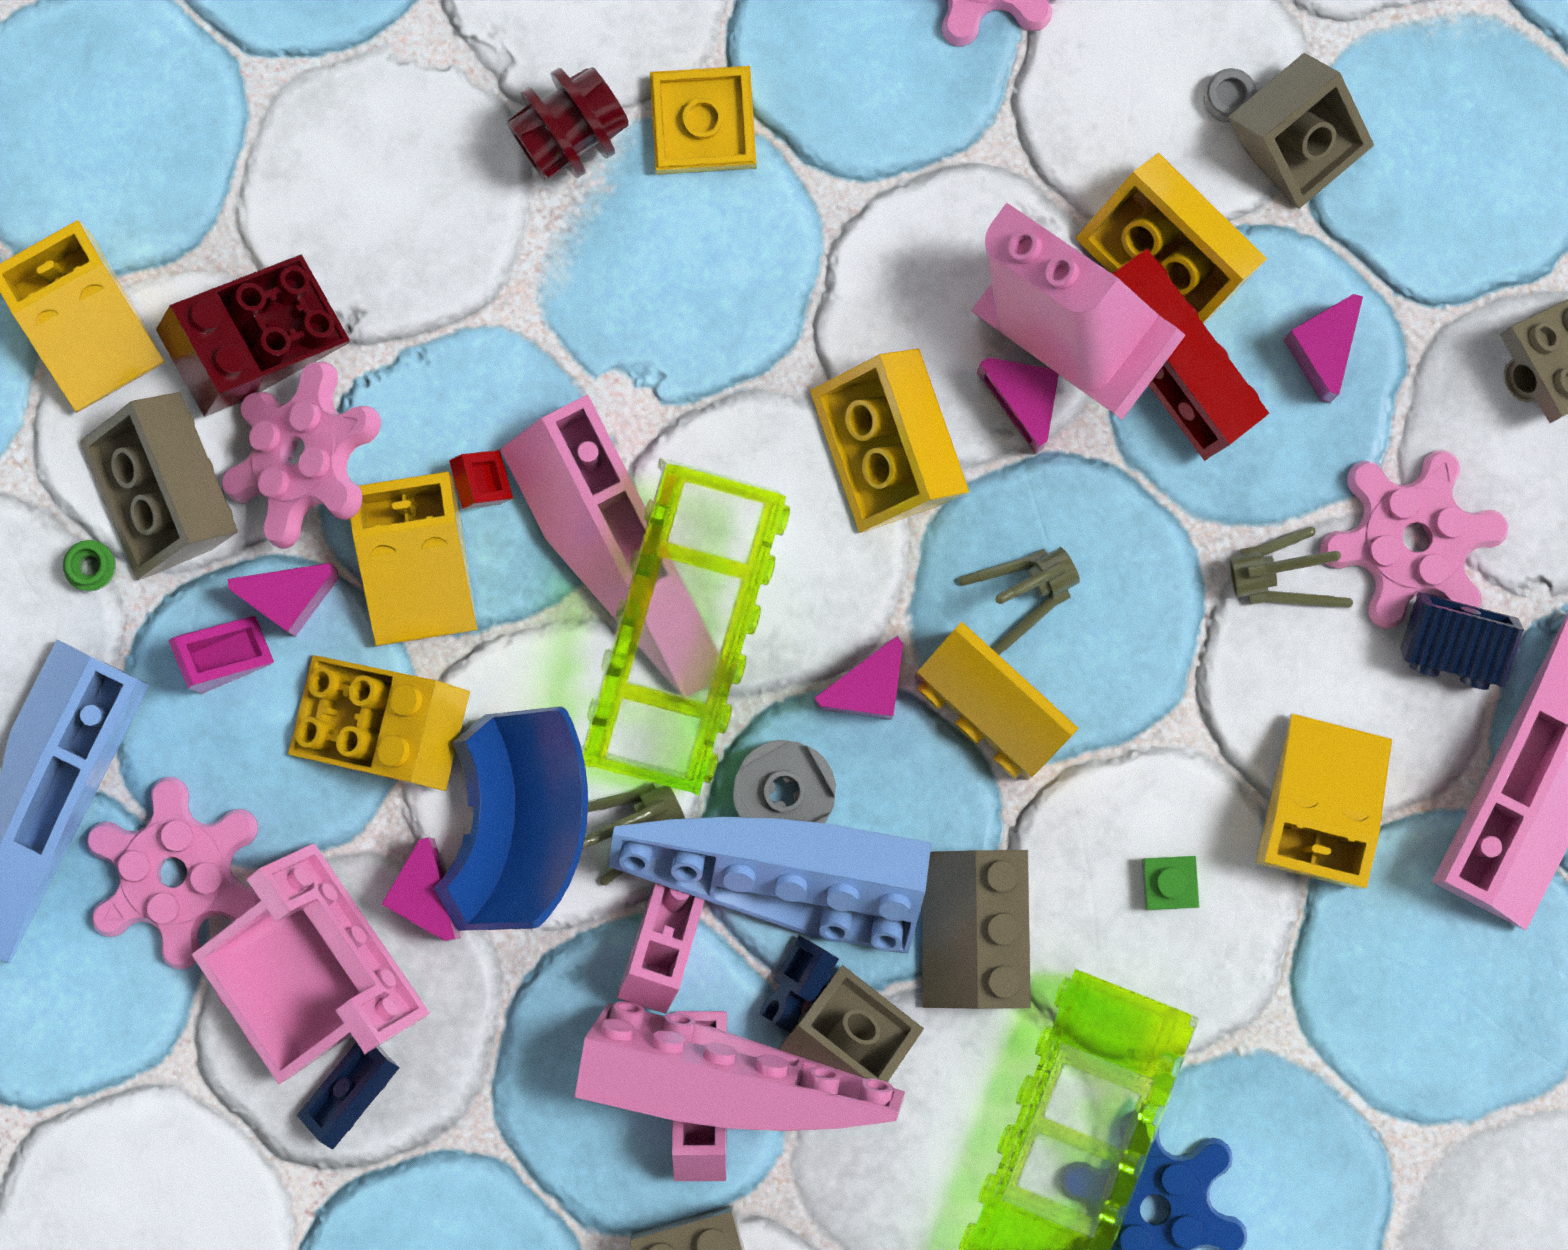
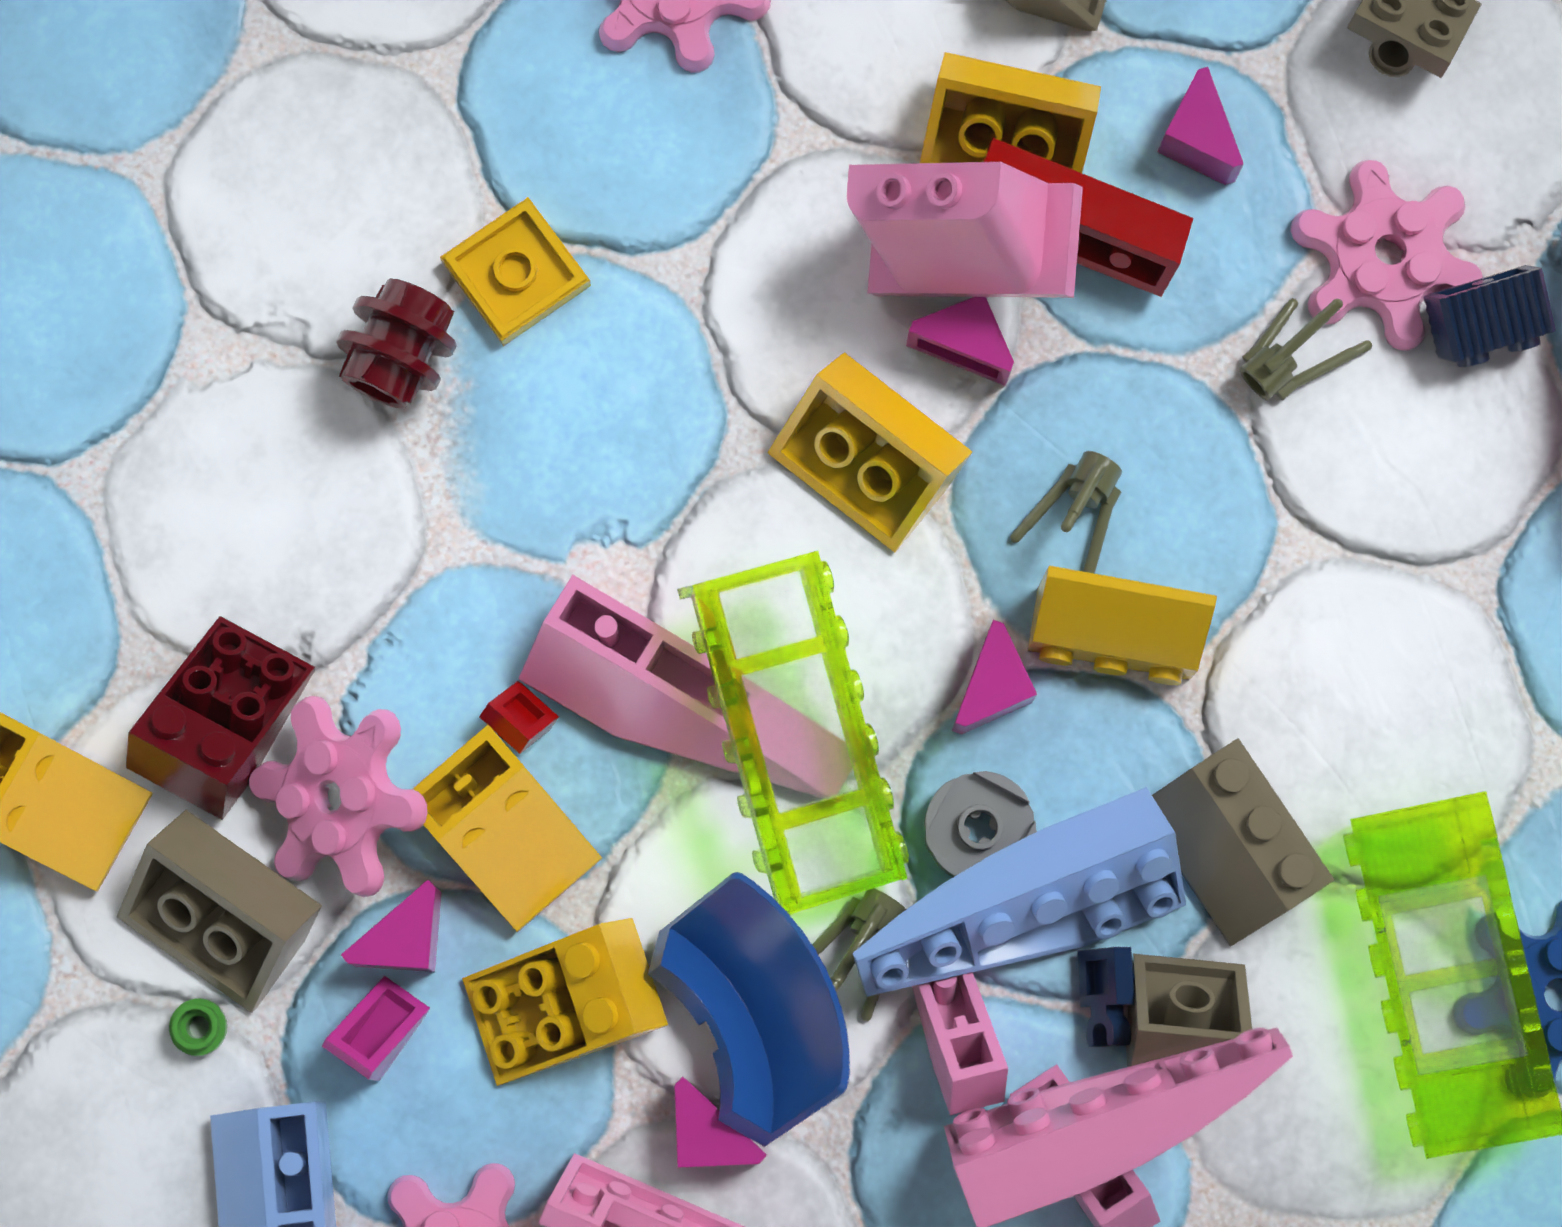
camera: 35 degrees left, 5 degrees down
bright green plate [1142,856,1199,910] -> none
yellow slope [1255,713,1392,889] -> none

